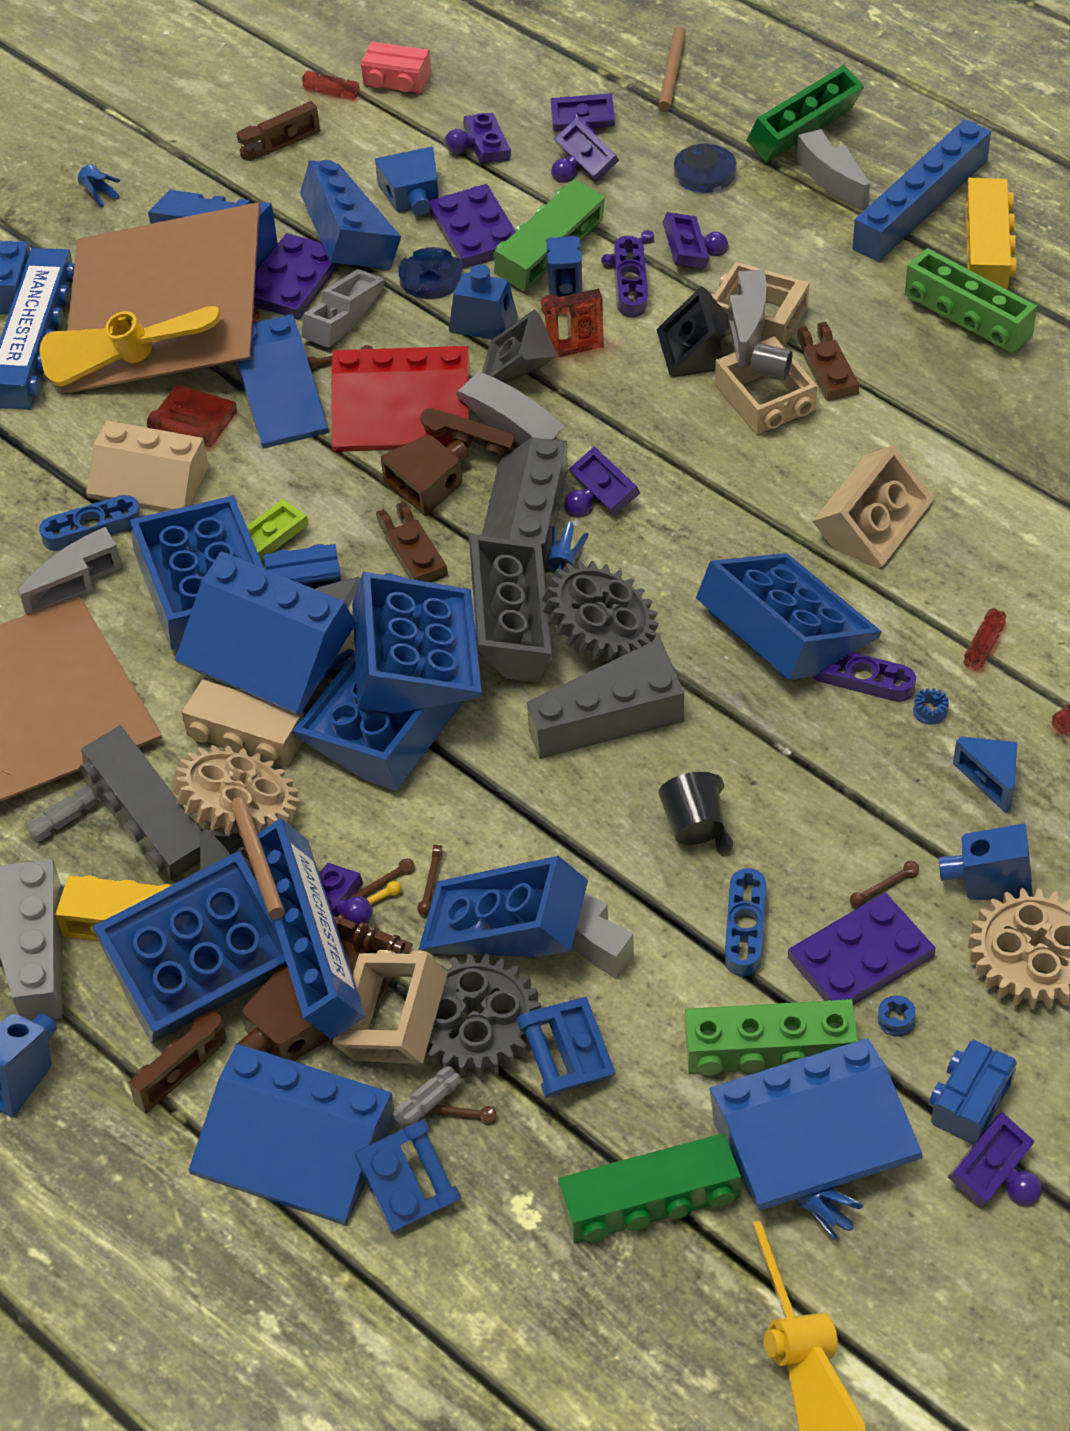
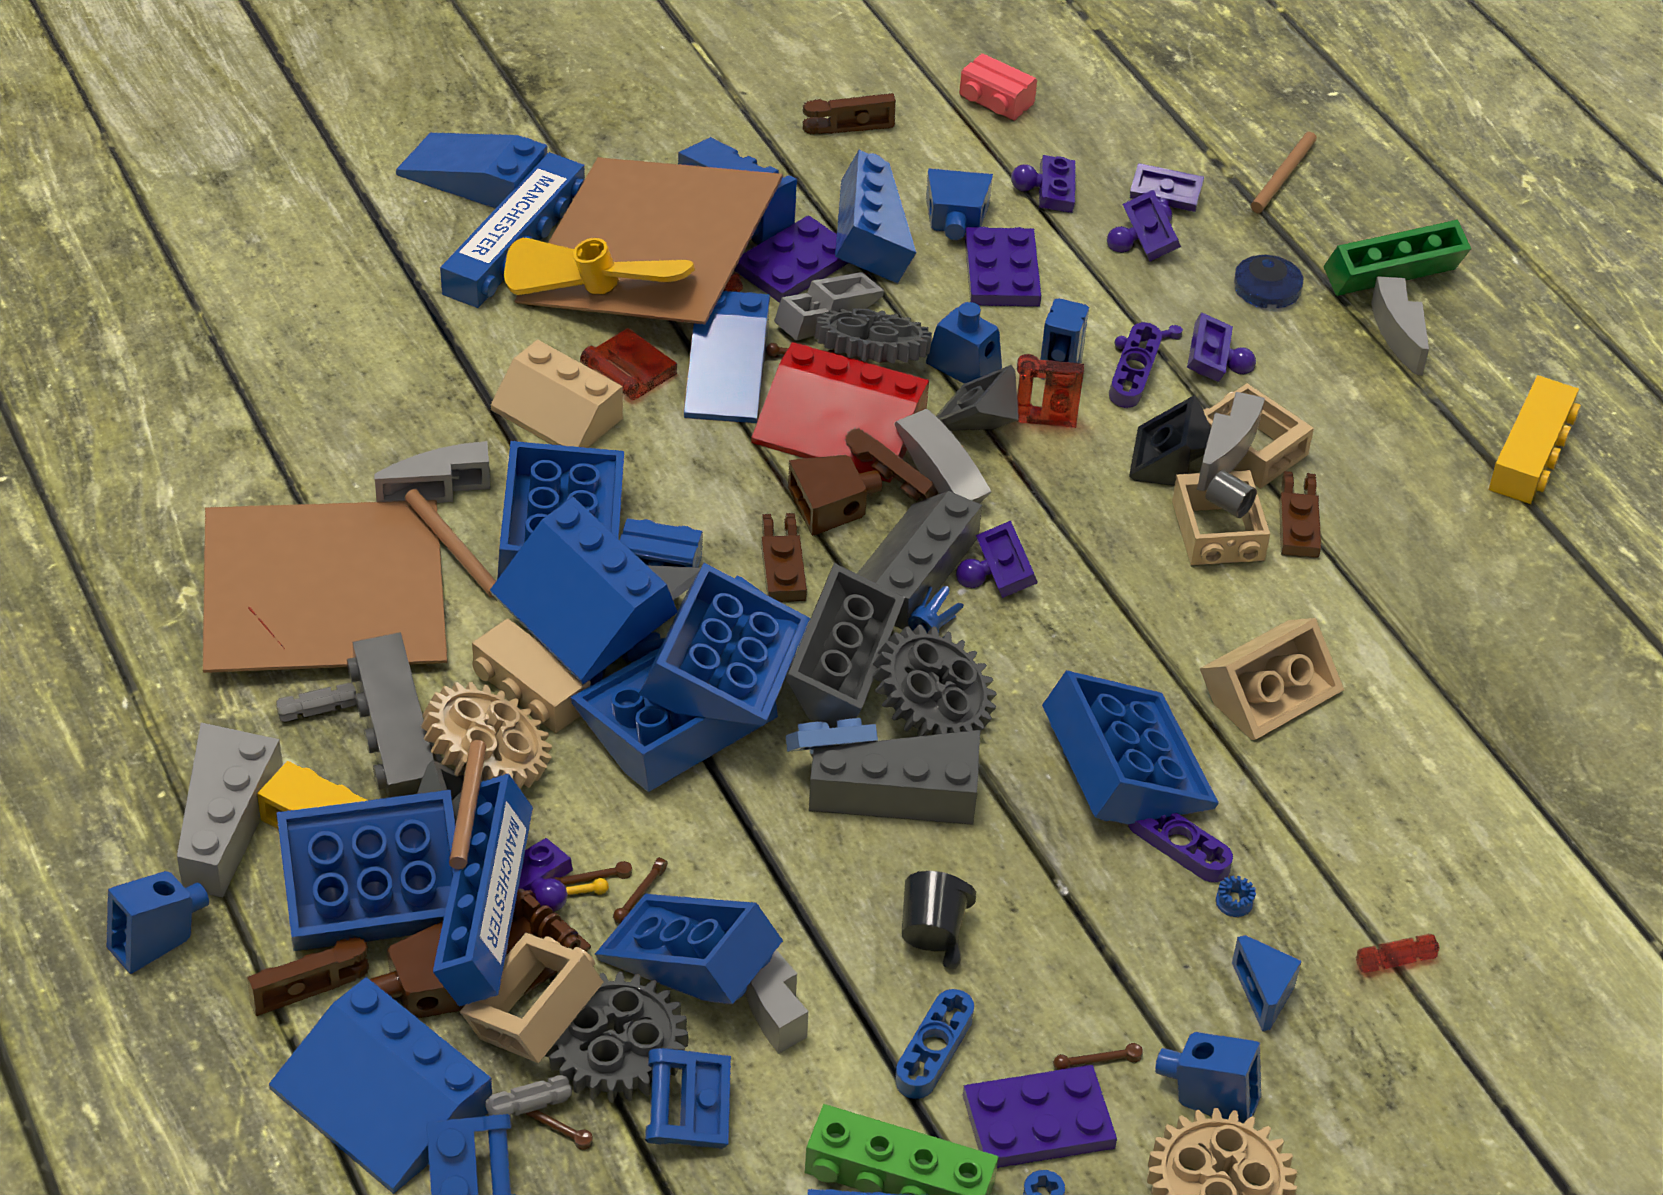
camera: 15 degrees right, 5 degrees down
blue beam [39,495,142,551] -> none
blue piece [78,164,120,207] -> none
lime hinge [247,499,308,561] -> none
clear red axle [302,71,360,100] -> none
clear blue tile [398,247,463,300] -> none
bright green brick [494,179,605,292] -> none
blue brick [852,119,991,262] -> none
bright green brick [905,248,1037,354] -> none
clear red axle [963,608,1007,670] -> none
none -> medium nougat bar [405,489,496,597]
none -> medium blue plate [786,718,878,754]
none -> dark grey gear [814,308,932,363]

